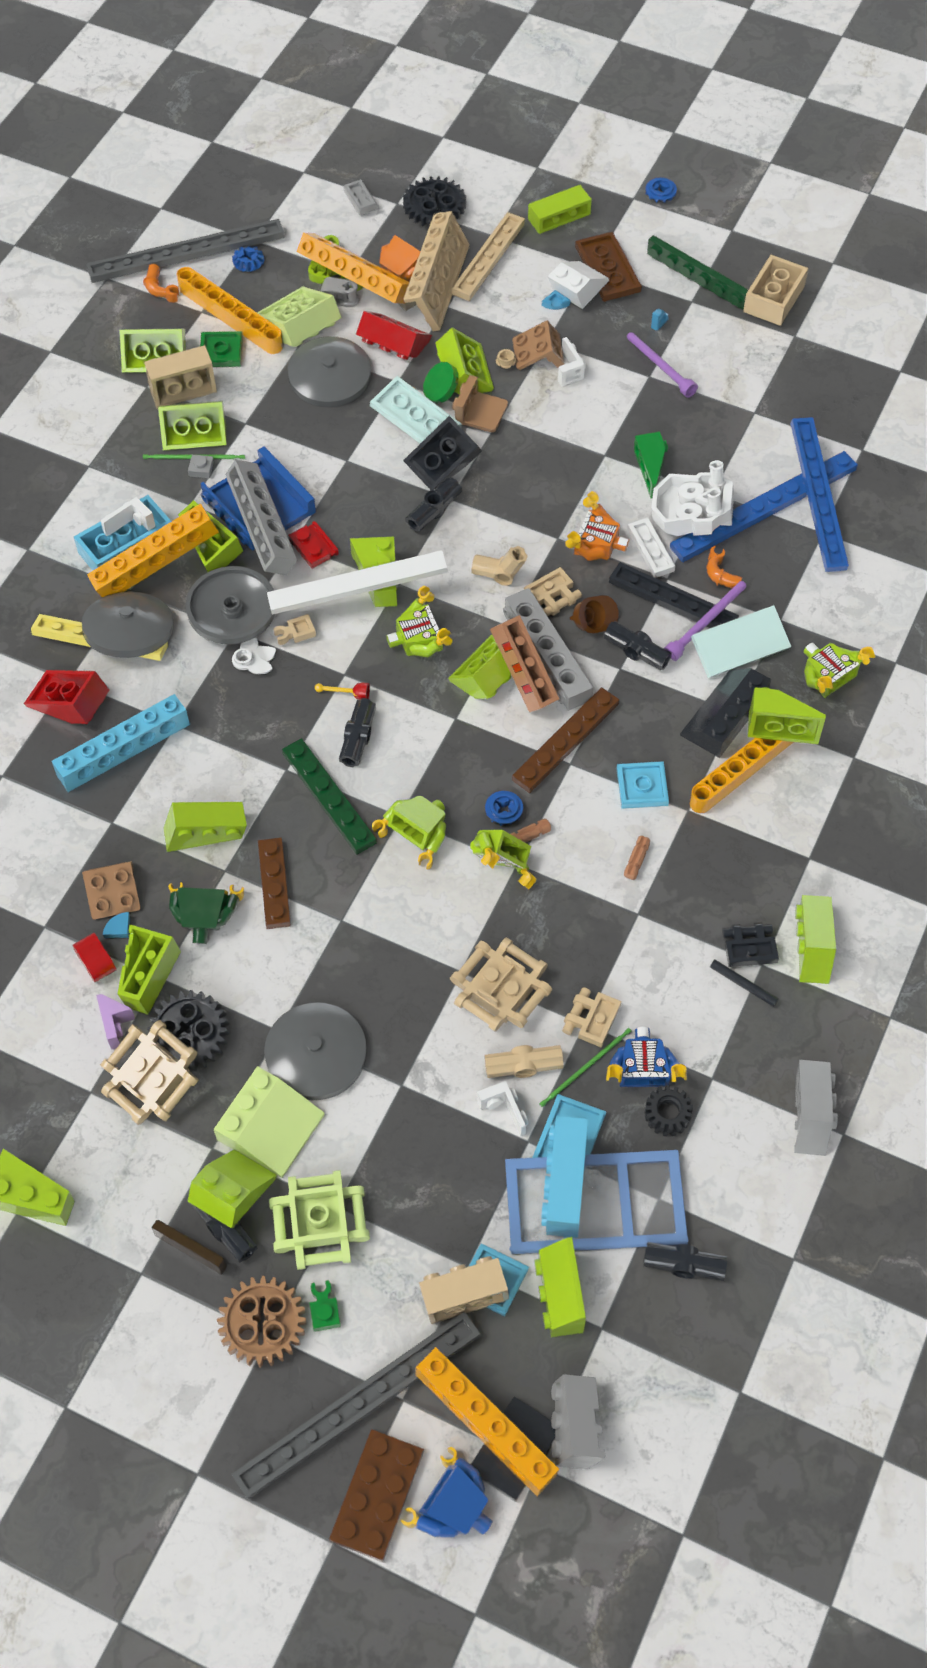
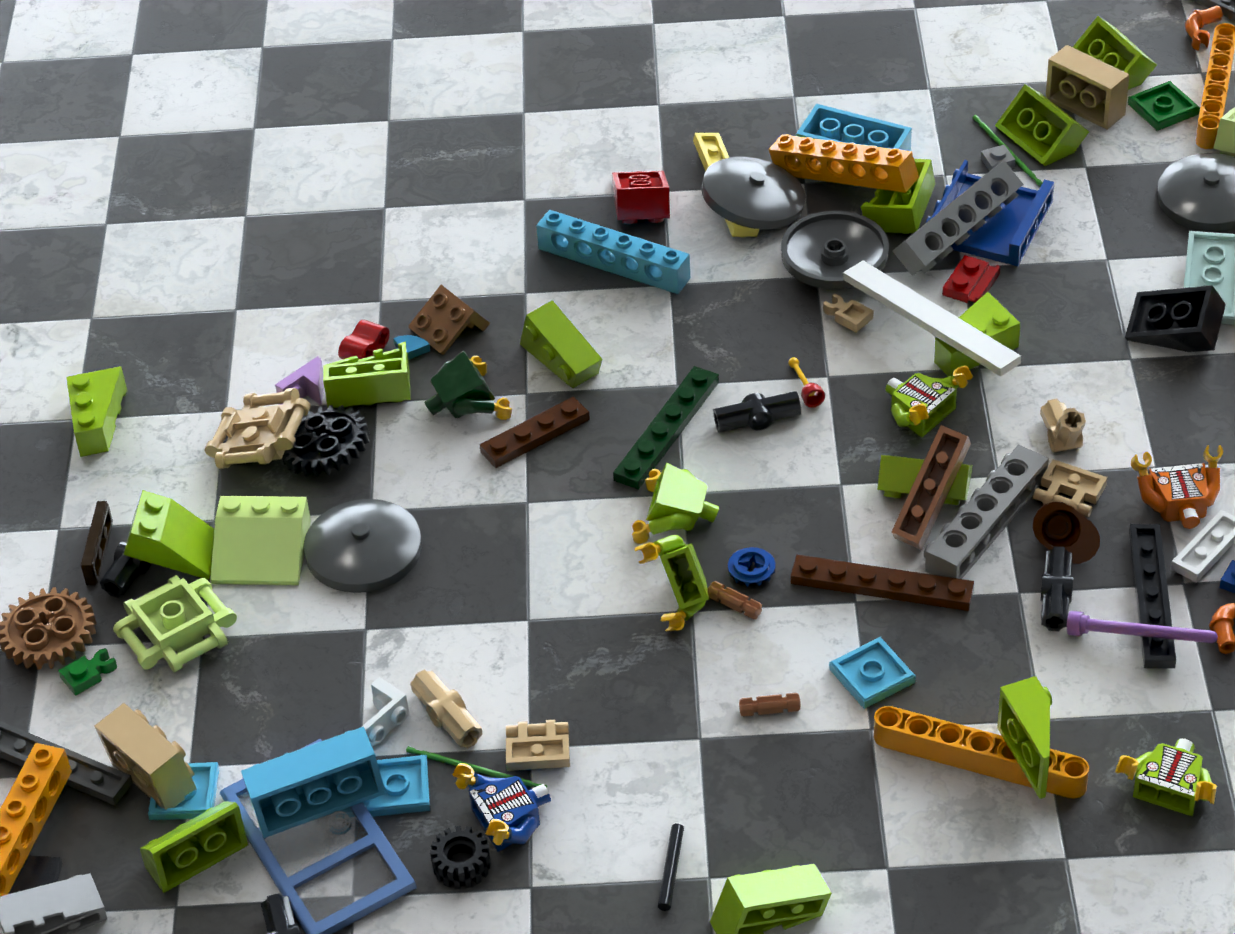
camera: 65 degrees right, 15 degrees down
white bracket [101,497,156,536] -> none
white plate [232,637,276,674] -> none
black piece [405,477,462,532] -> none
tan brick [450,937,552,1032] -> none
black slope [680,668,771,758] -> none
light aqua tile [691,605,791,678] -> none
black plate [722,922,779,967] -> none

